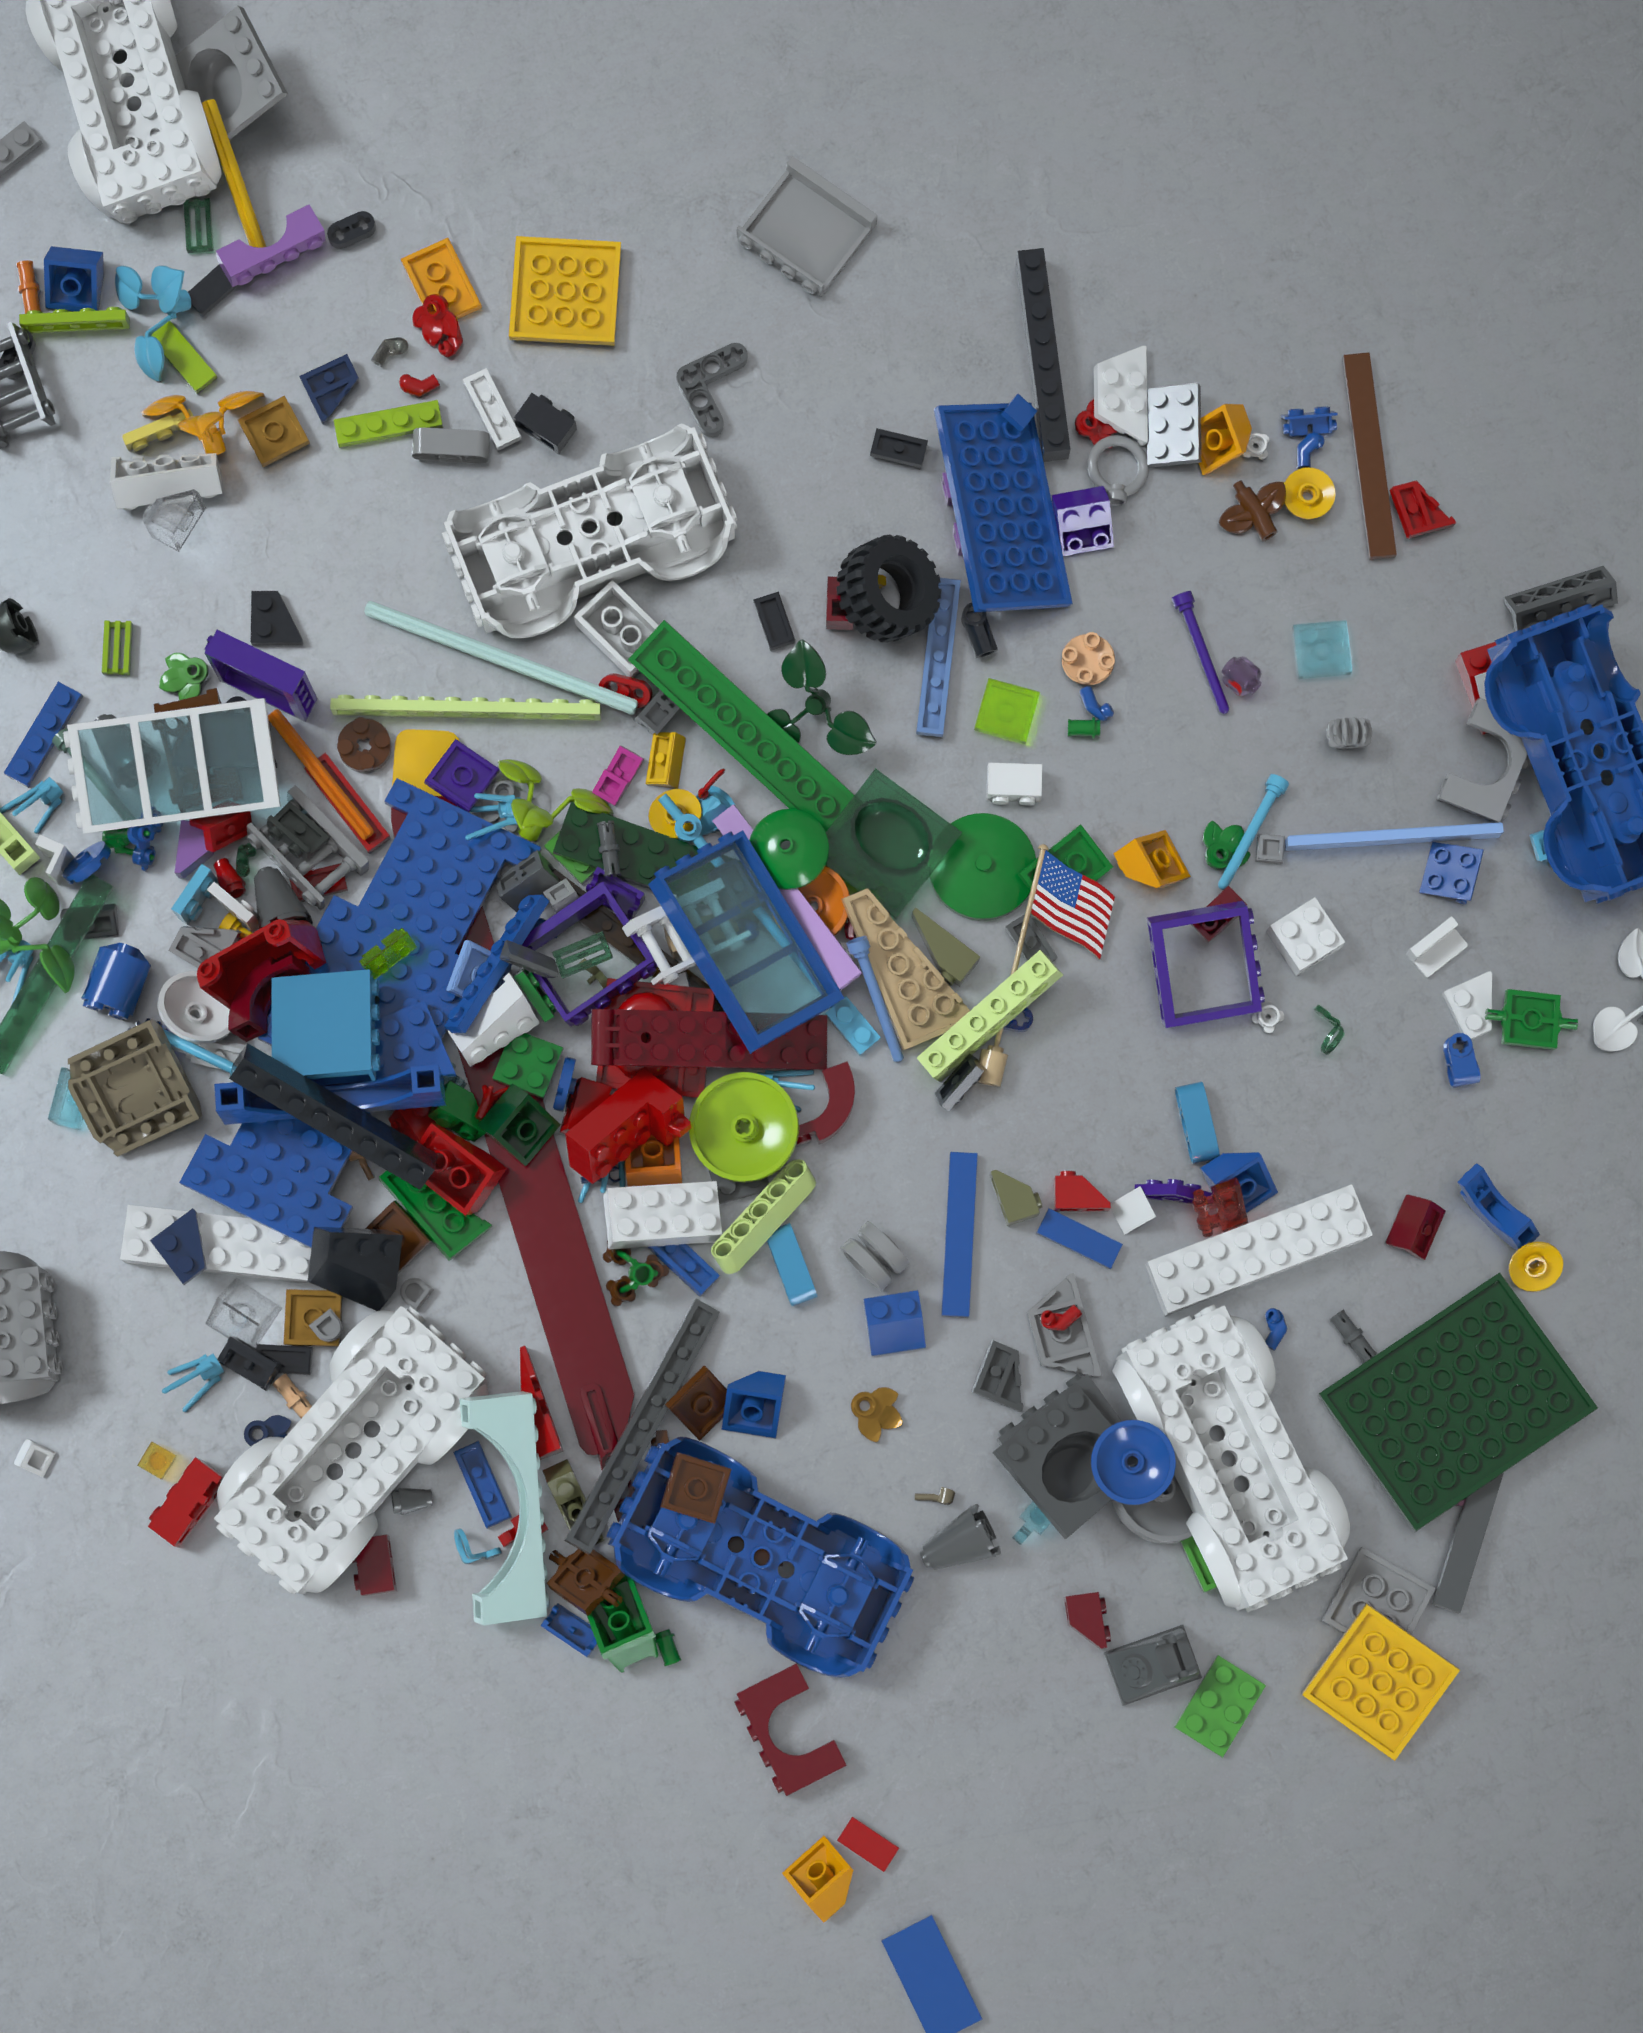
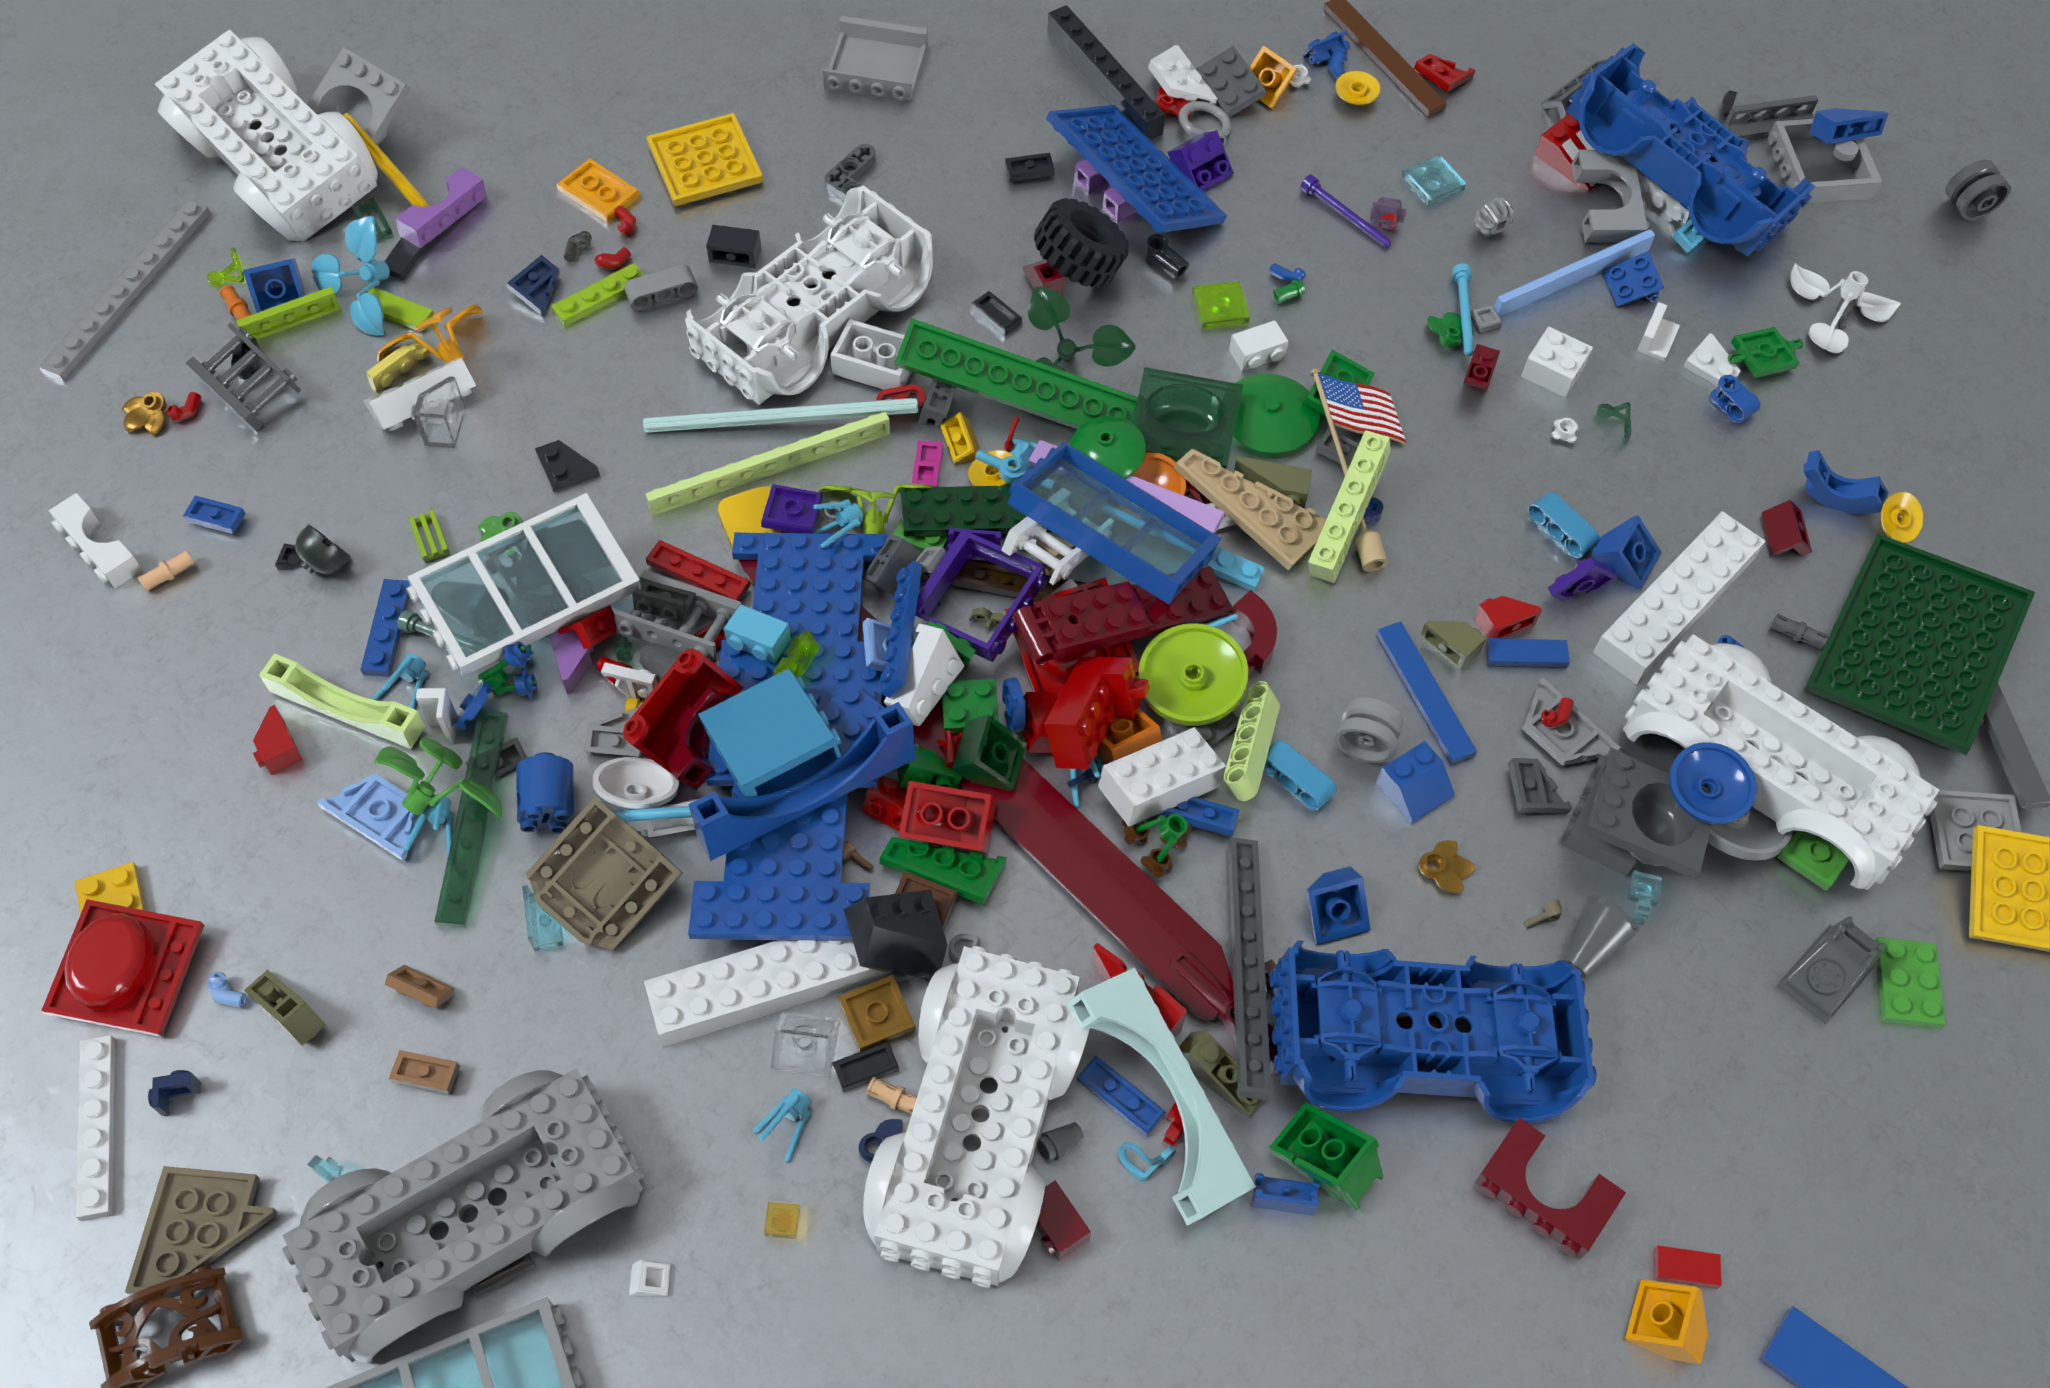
camera: 25 degrees left, 20 degrees down
red wedge [148,1457,224,1547] -> none
dark blue wing [150,1208,207,1285] -> none
medium azure plate [171,864,218,925] -> none
dark purple window [204,629,318,722] -> none
black hinge [218,1336,283,1391] -> none
black brick [229,1043,438,1190] -> none
pearl gold plate [237,395,310,467] -> none
orange axle [268,709,374,840] -> none
light grey tile [309,1308,343,1342] -> none
black beam [327,211,376,249] -> none
reddish brown plate [337,717,391,772] -> none
red plate [412,294,459,347] -> none
white plate [463,368,522,451] -> none
dark grey slope [500,940,559,978] -> none
reddish brown plate [547,1549,625,1616] -> none
clear green tile [552,931,613,979] -> none
dark grey pin [597,821,622,877] -> none
green pin [655,1629,681,1666] -> none
reddish brown plate [660,1452,731,1524] -> none
reddish brown plate [665,1366,727,1441] -> none
medium blue piece [846,936,904,1062] -> none
medium blue plate [916,578,961,737] -> none
black plate [935,1053,984,1111] -> none
blue tile [1001,394,1037,432] -> none
light nougat dish [1061,632,1115,685] -> none
dark red slope [1064,1592,1111,1649] -> none
white sticker [1111,1186,1156,1235] -> none
light orange slope [1113,830,1191,888] -> none
dark purple window [1146,901,1265,1028] -> none
clear red plate [1192,1178,1248,1237] -> none
reddish brown plant [1218,480,1286,542] -> none
none -> clear neon green piece [207,247,244,286]
none -> medium azure brick [724,604,791,663]

